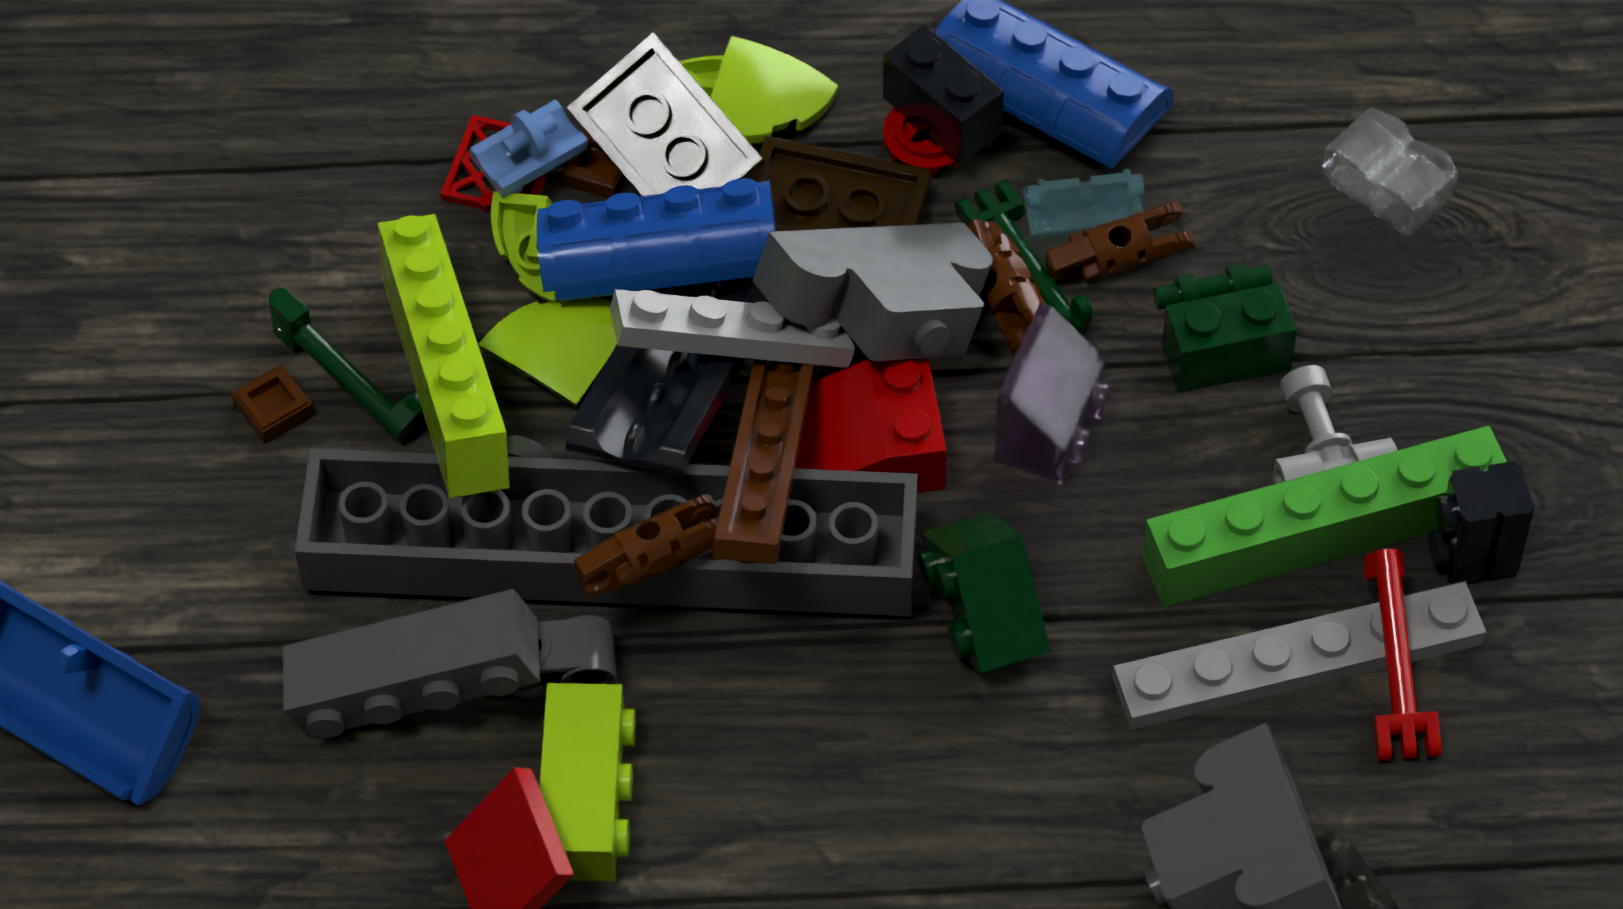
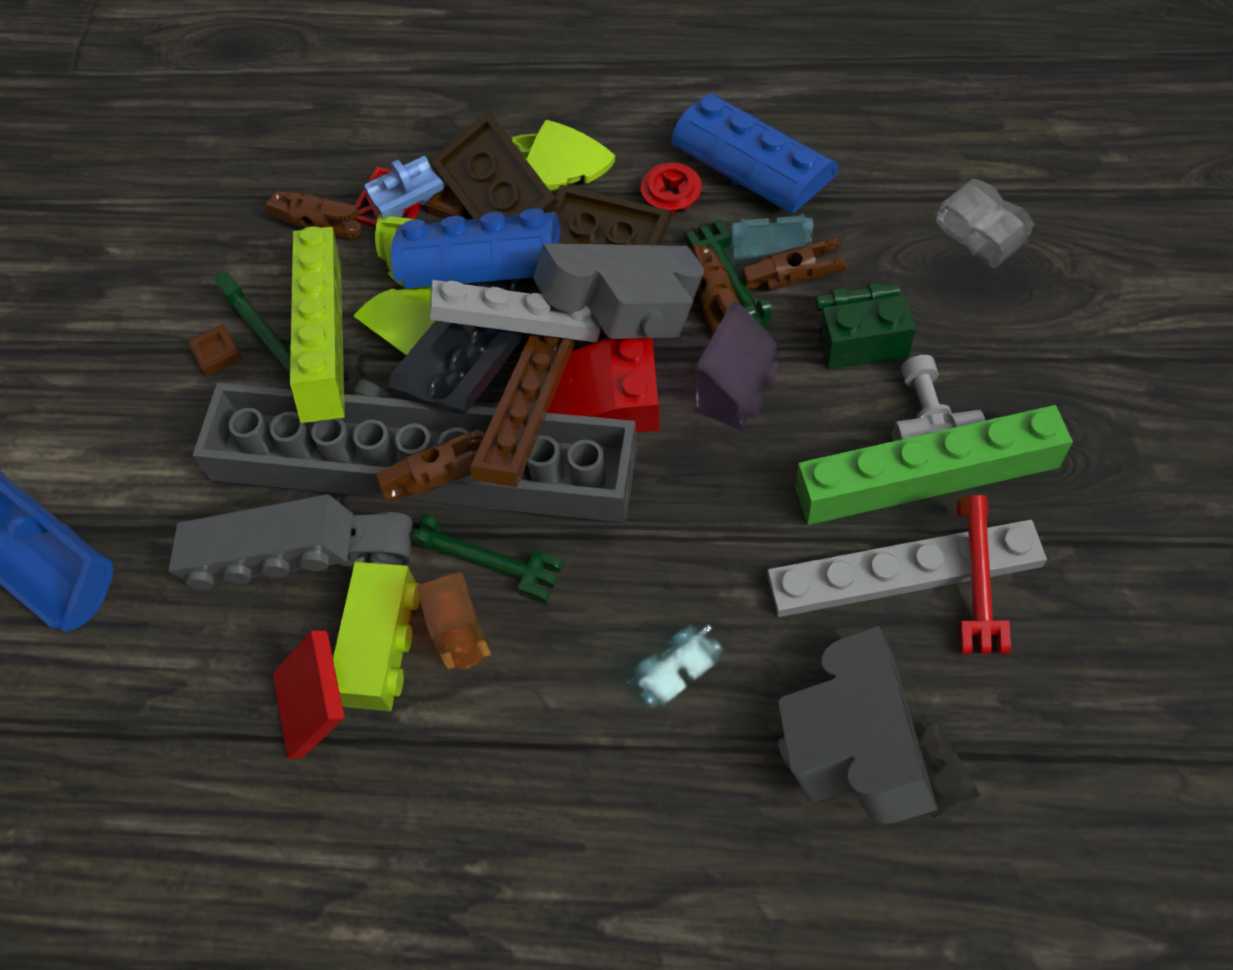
camera: 10 degrees right, 5 degrees up
black brick [883,25,1004,164] -> none
dark green brick [918,512,1051,673] -> none
black brick [1428,461,1535,585] -> none
none -> reddish brown hinge [266,191,363,239]
none -> dark green hinge [411,514,564,603]
none -> clear orange brick [416,571,491,669]
none -> clear light blue hinge [627,624,723,710]

